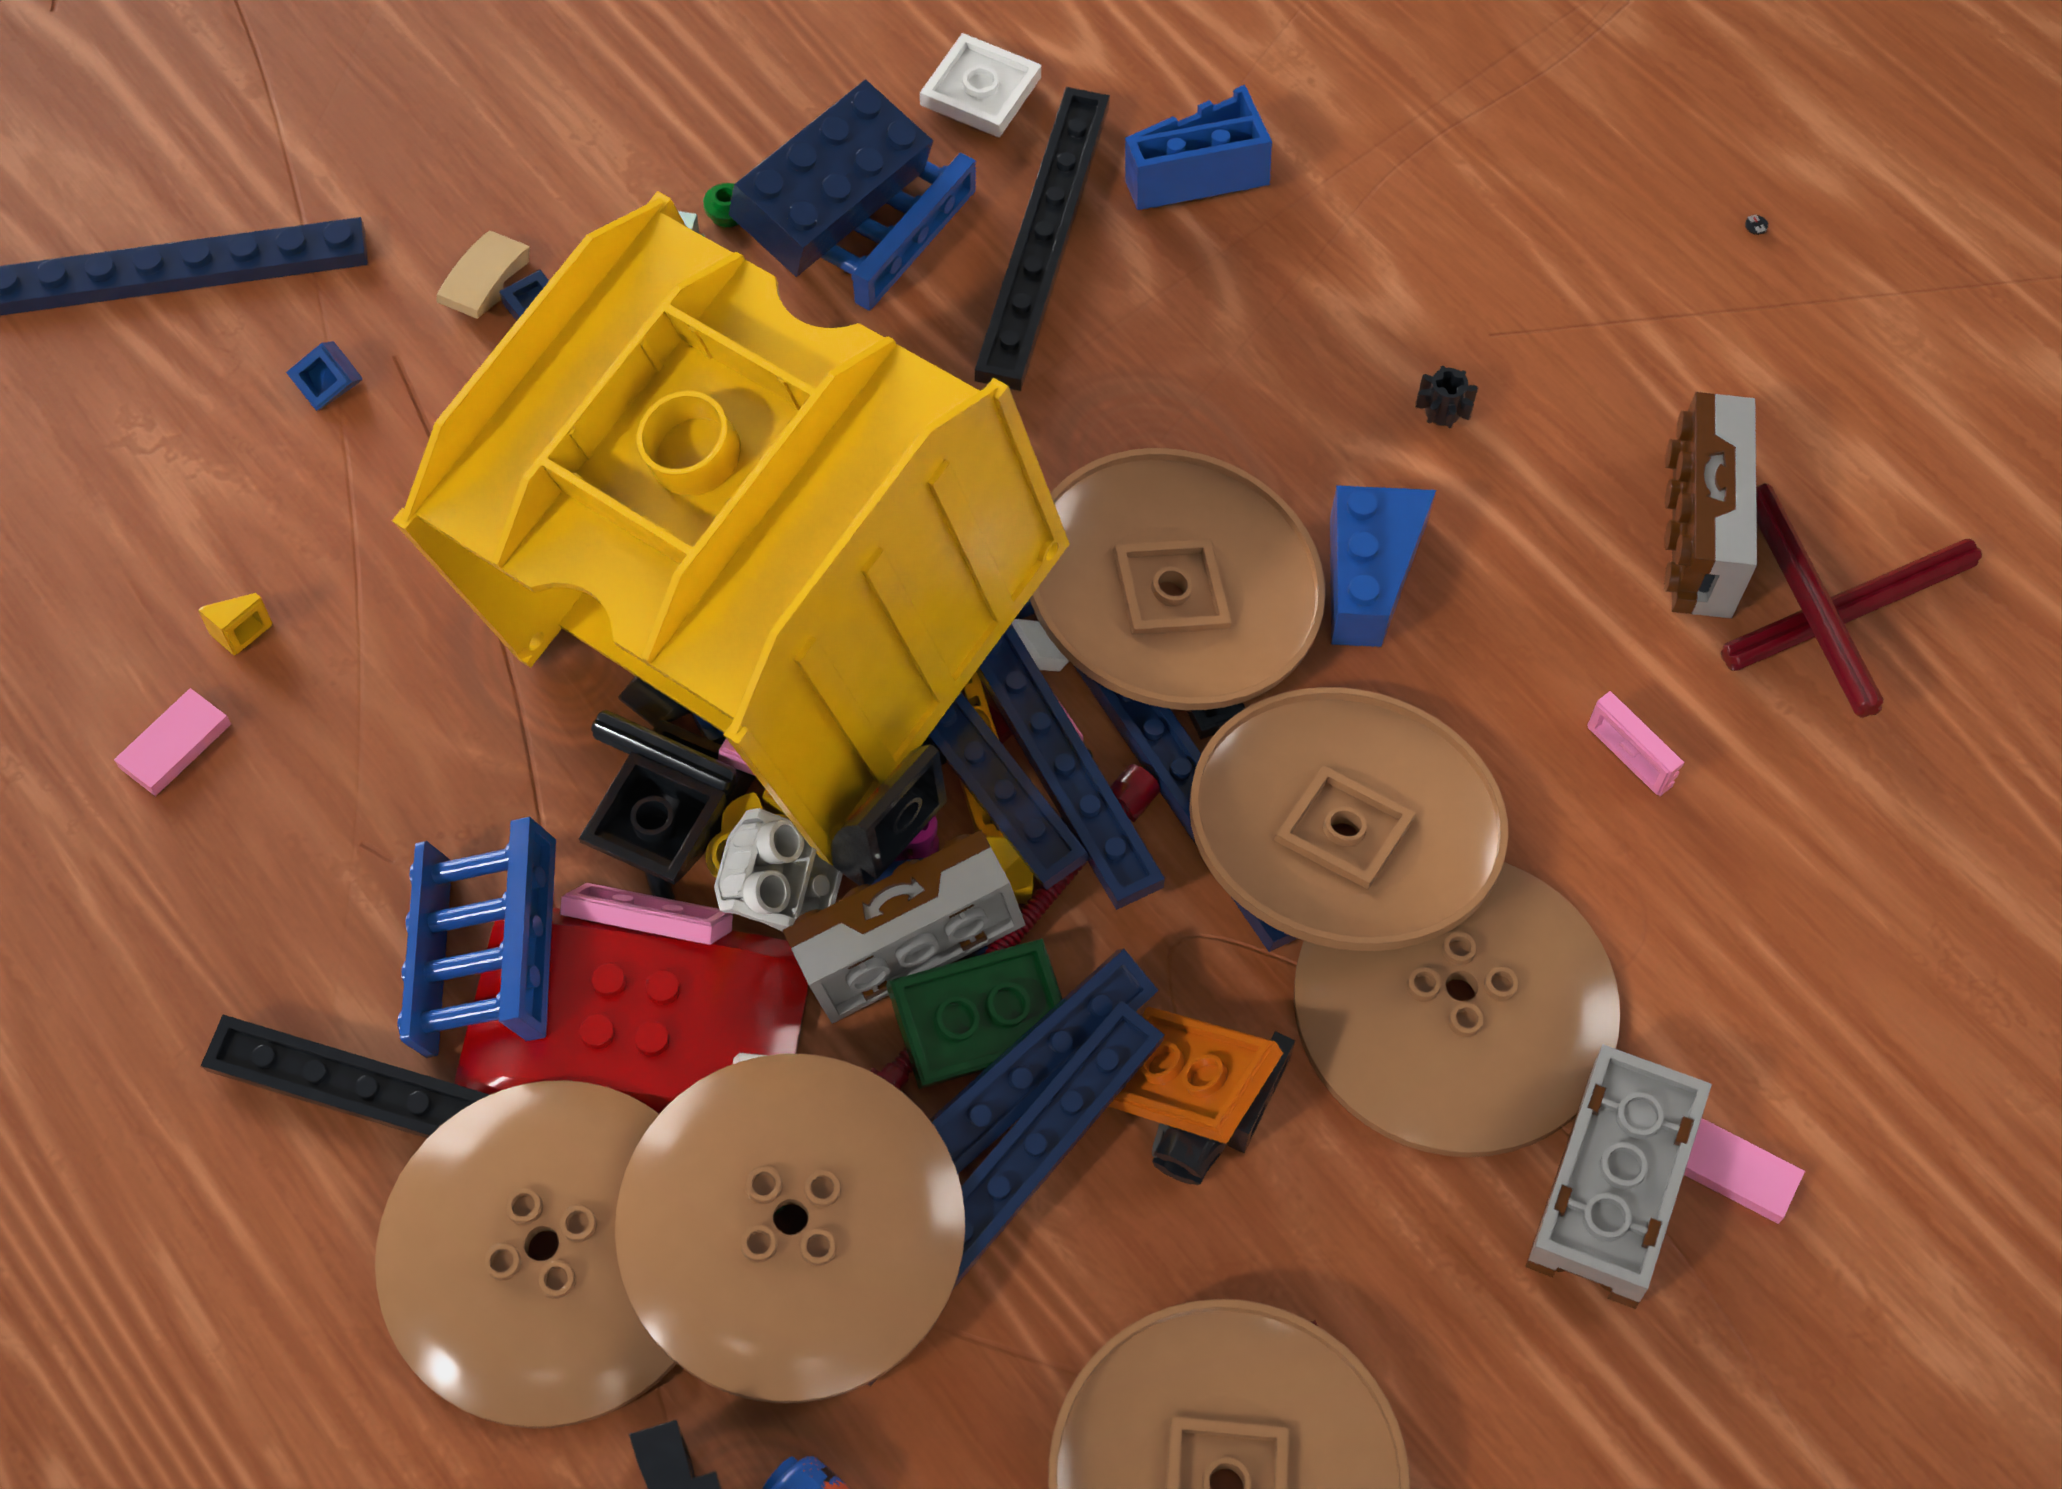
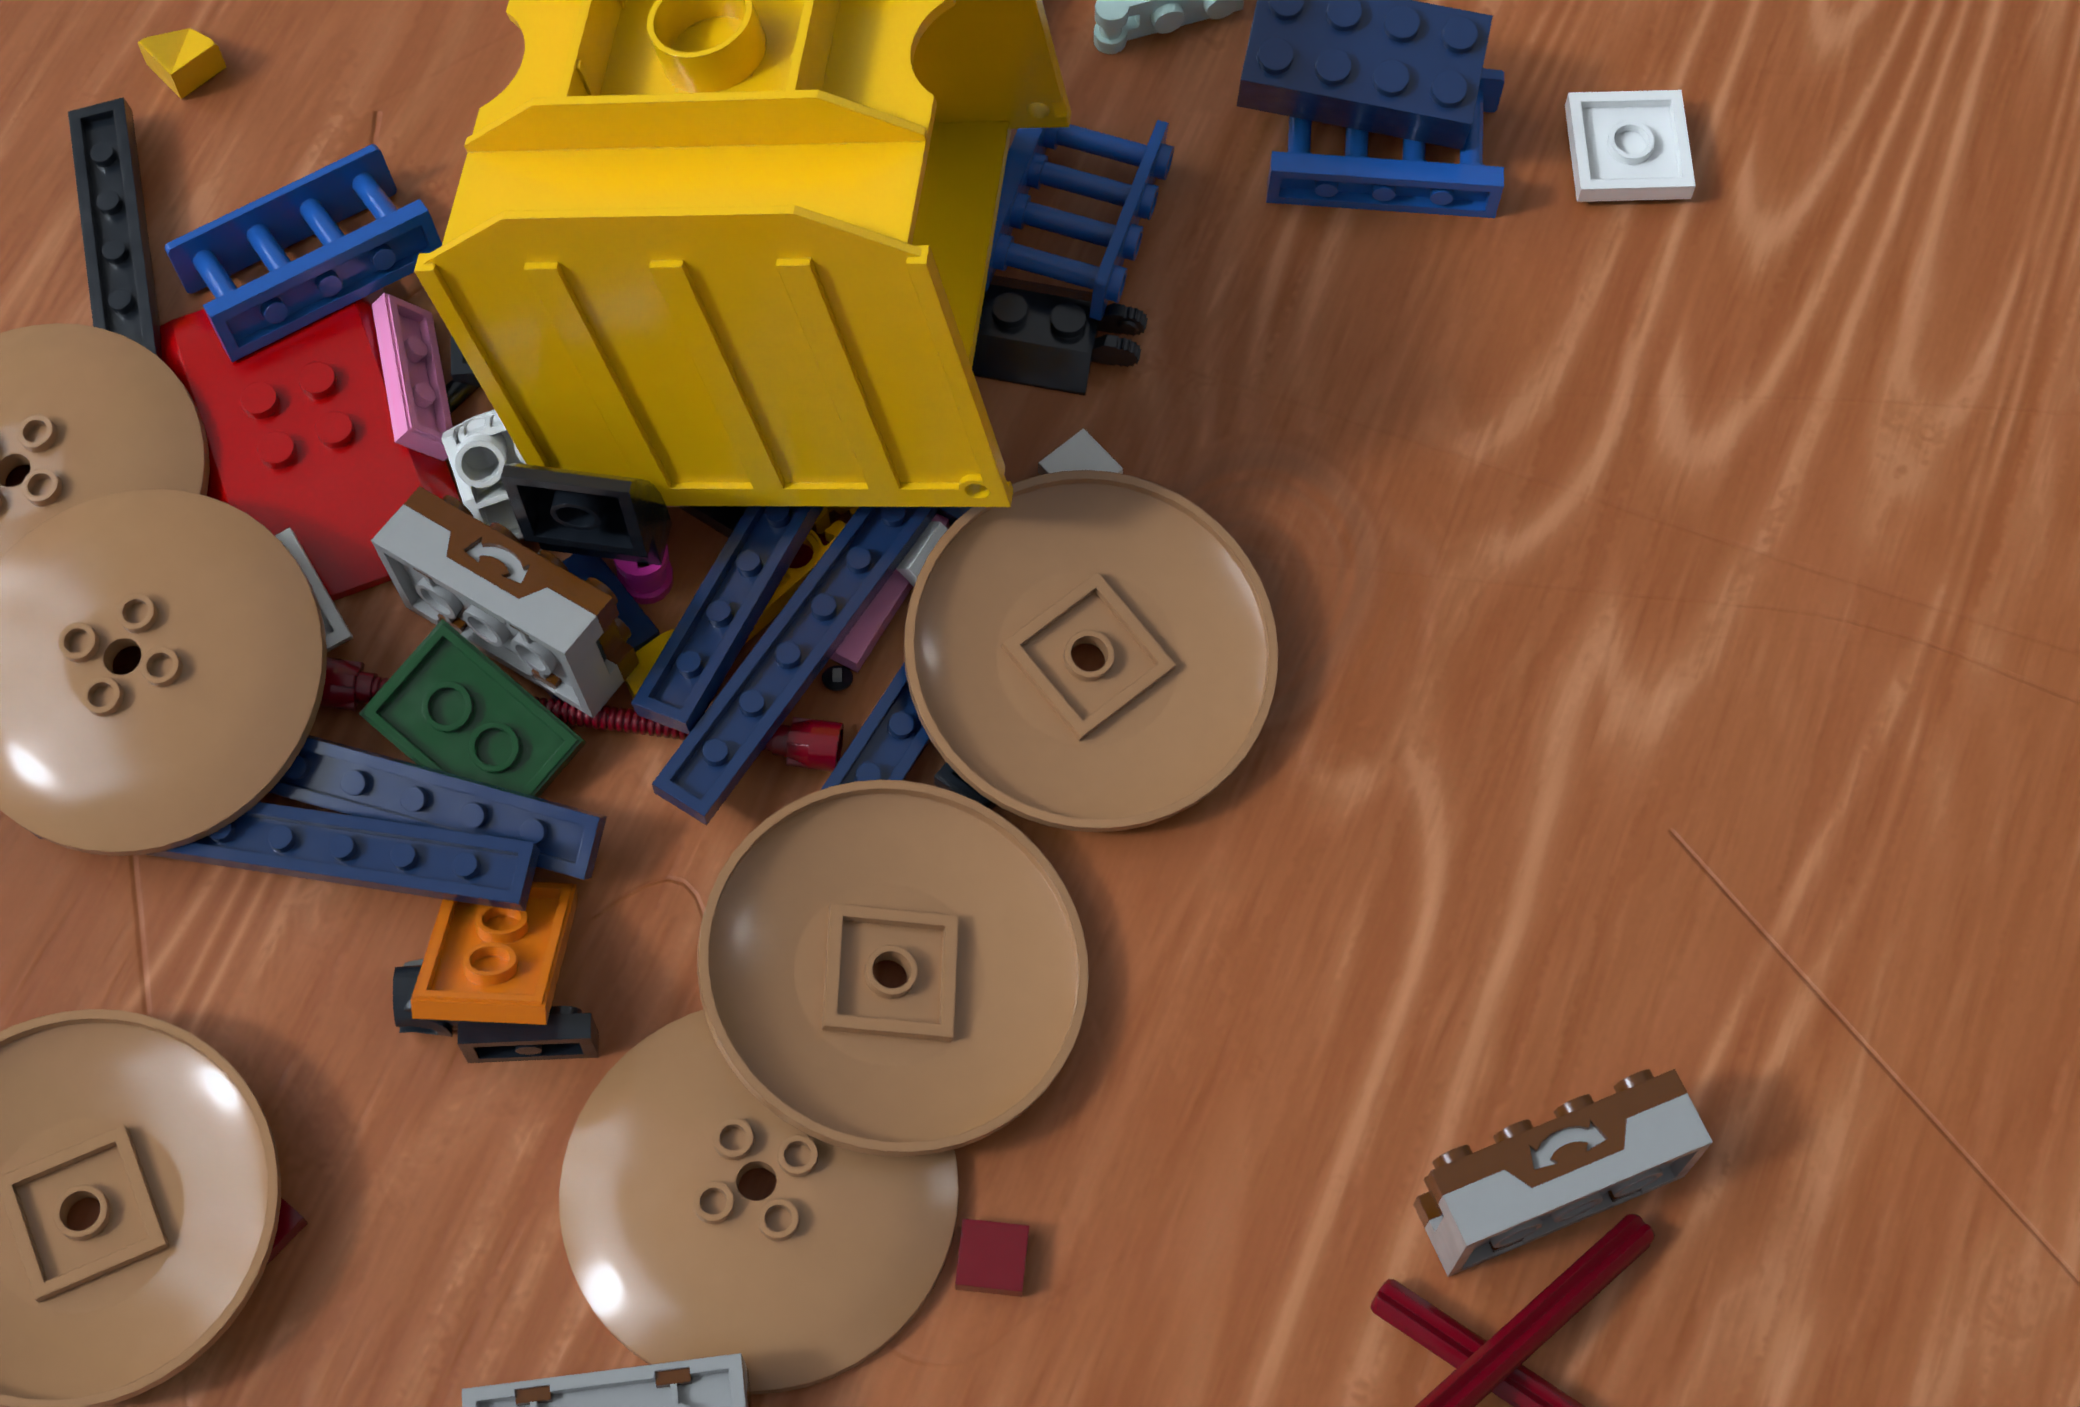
camera: 60 degrees right, 5 degrees up
black plate [975,87,1110,391] -> none
blue wedge [1125,85,1272,210] -> none
blue wedge [1330,485,1436,647] -> none
black gear [1415,366,1478,428] -> none
bright pink tile [1587,691,1684,796] -> none
black piece [1745,214,1768,235] -> none
none -> yellow slope [138,28,226,99]
none -> dark red tile [955,1218,1029,1297]

